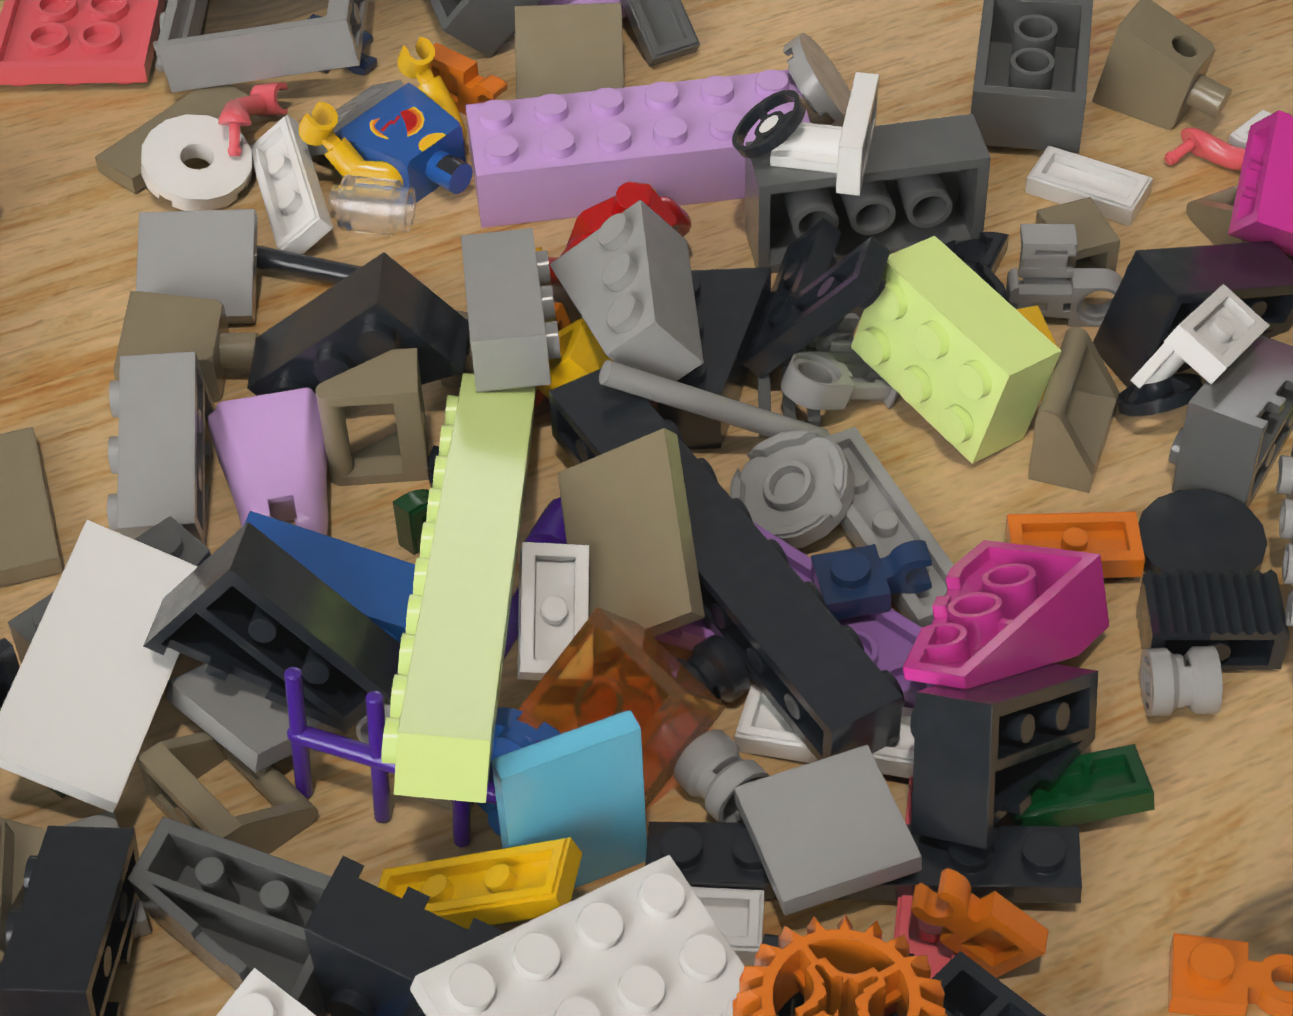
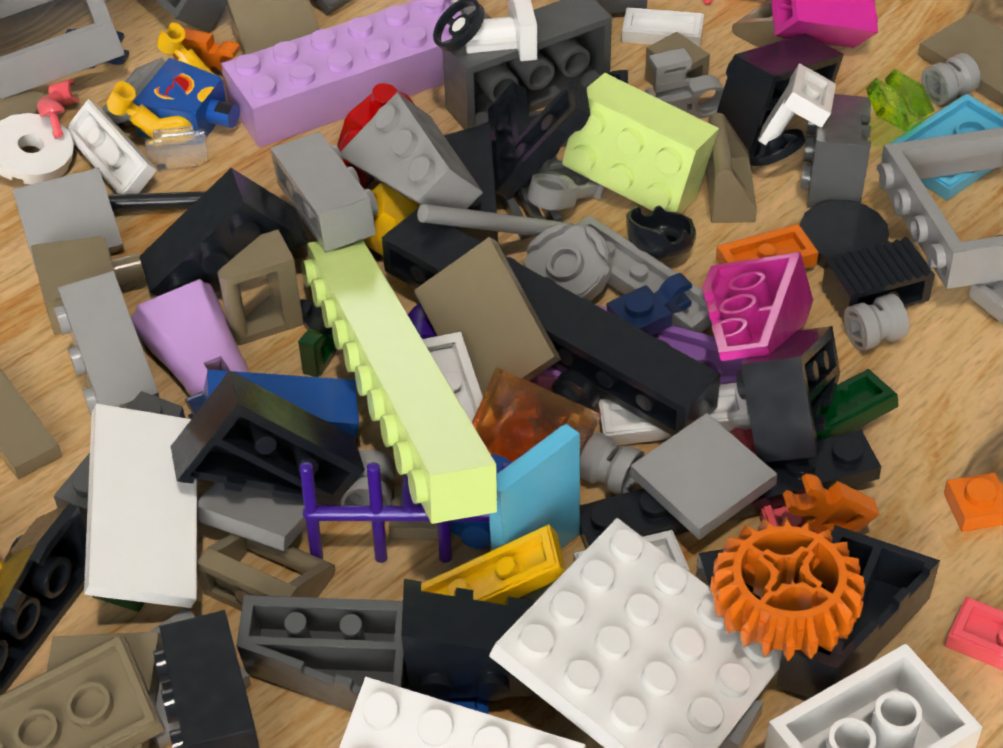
camera: 20 degrees left, 0 degrees up
none -> black hair [626,205,696,262]

